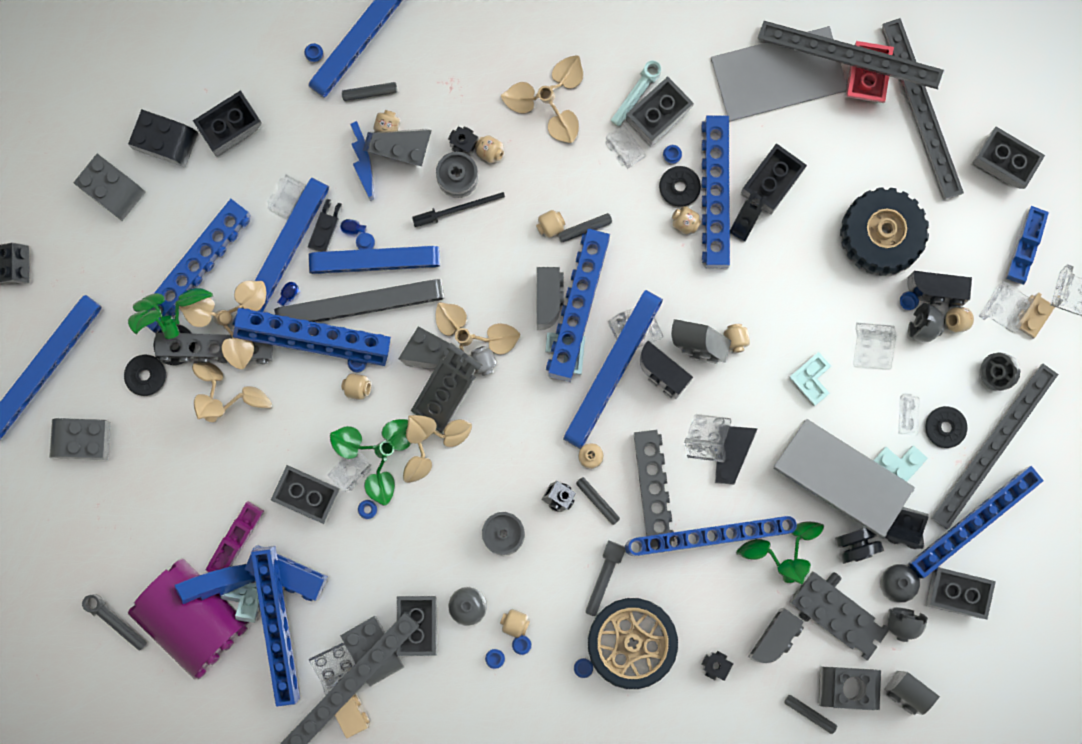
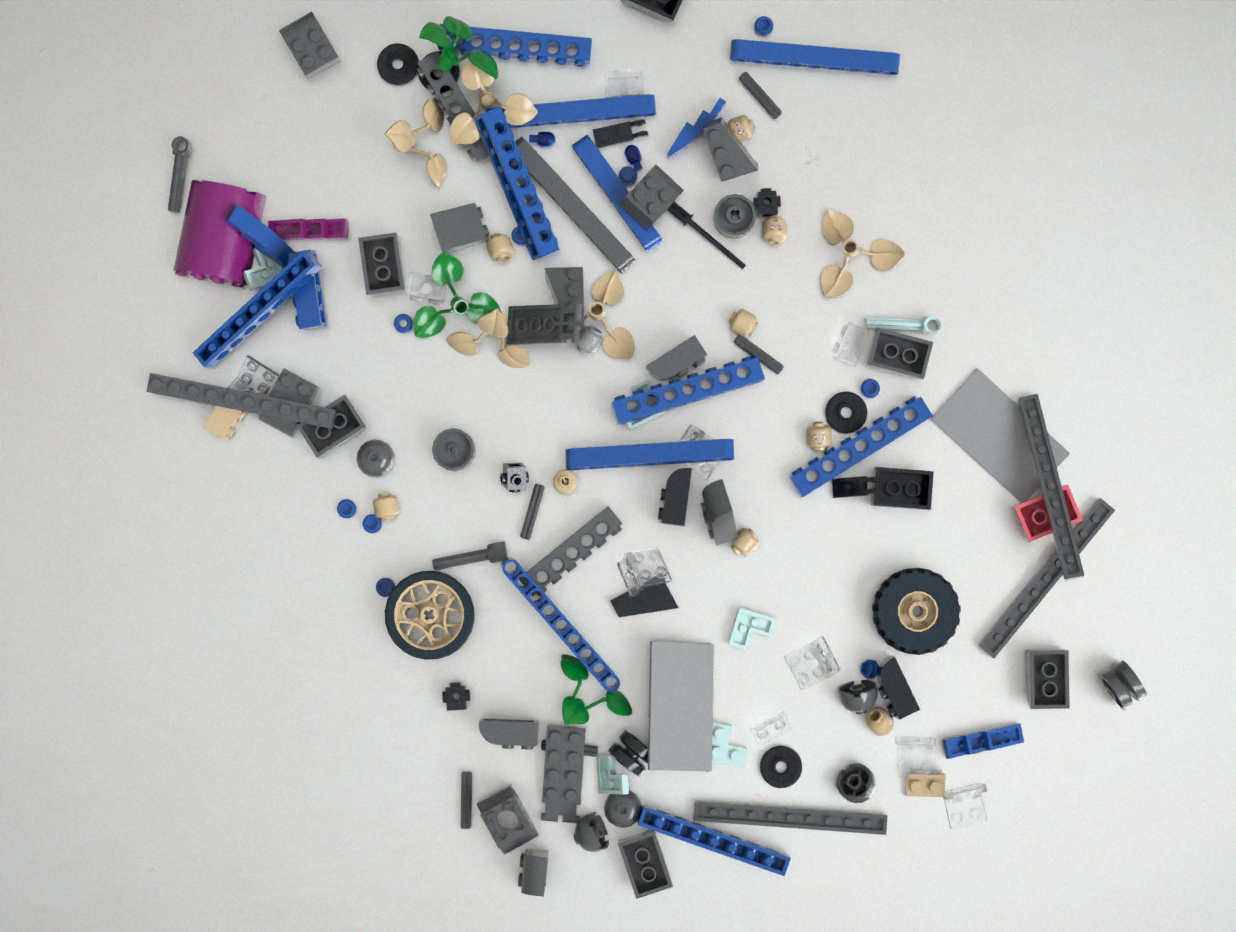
camera: 55 degrees right, 5 degrees up
black bracket [885,507,929,549] -> none
none -> dark grey slope [430,203,490,254]
none -> light aqua plate [596,754,629,795]
none -> dark grey brick [619,164,684,230]
none -> dark grey wheel [1100,660,1147,711]

